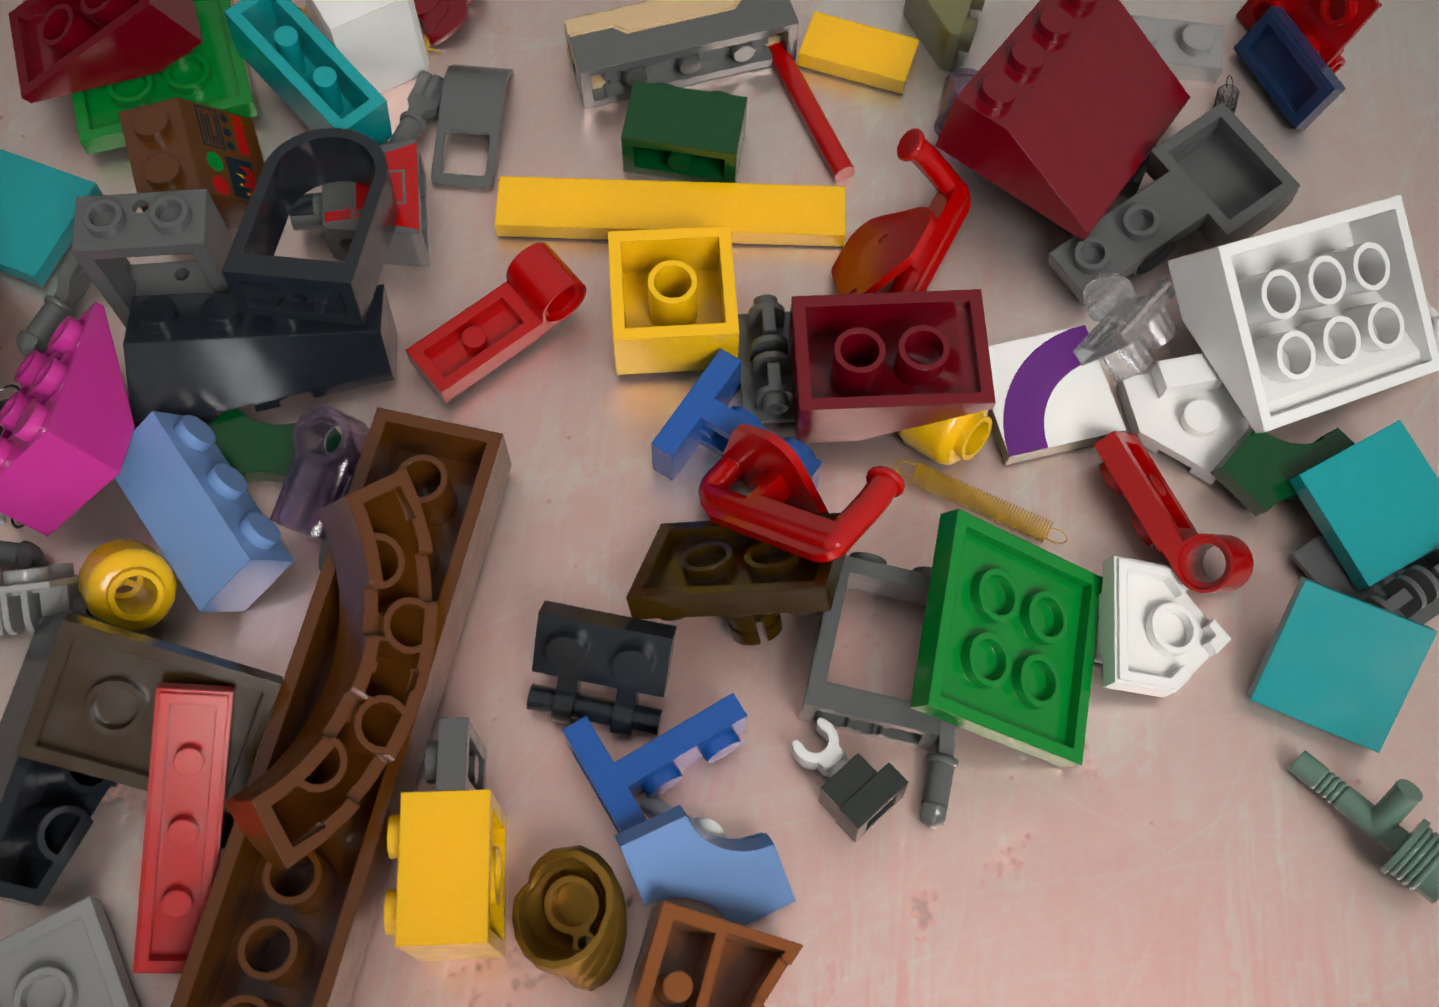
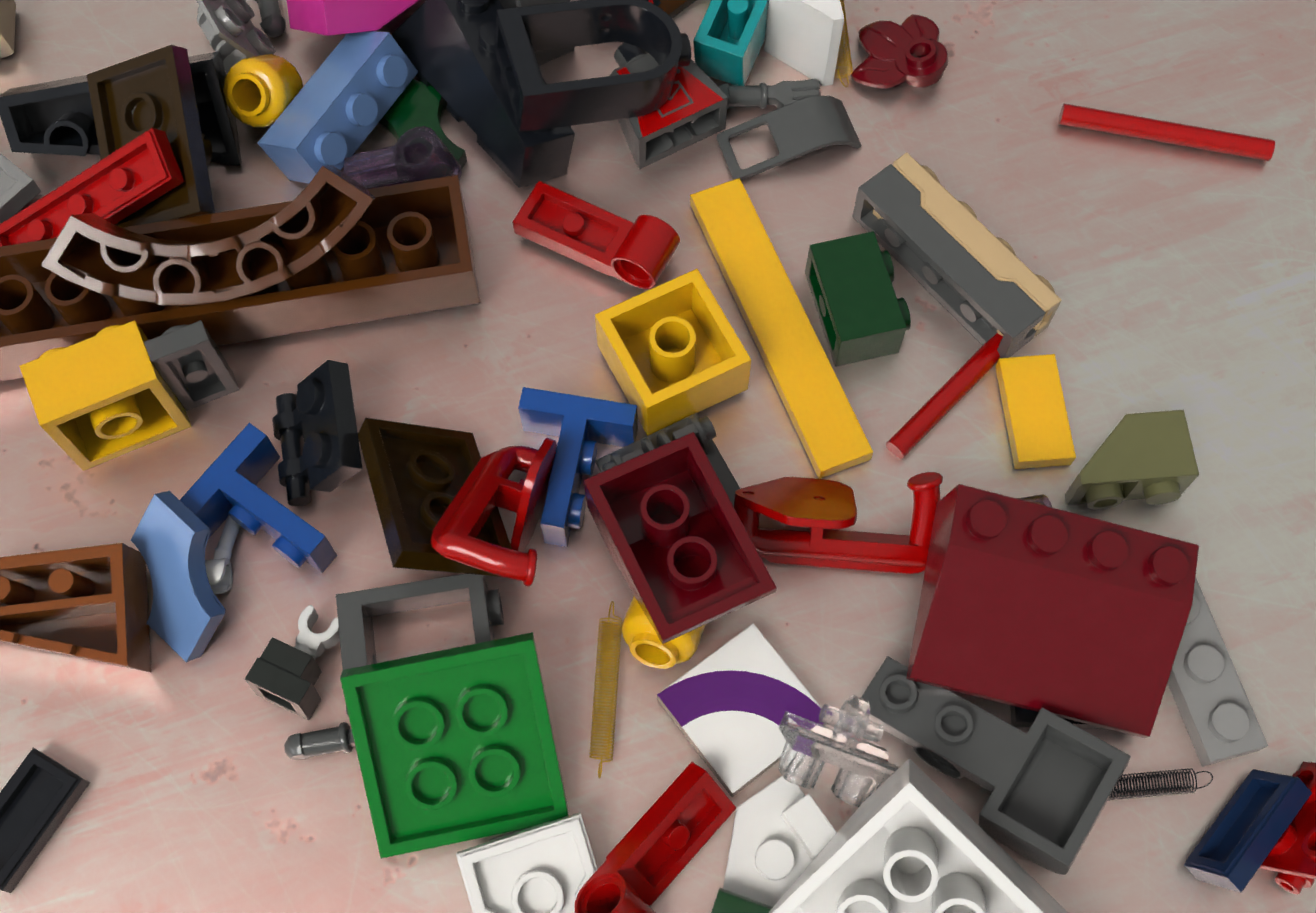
camera: 70 degrees right, 0 degrees up
pearl gold hair [512,845,627,991] -> none

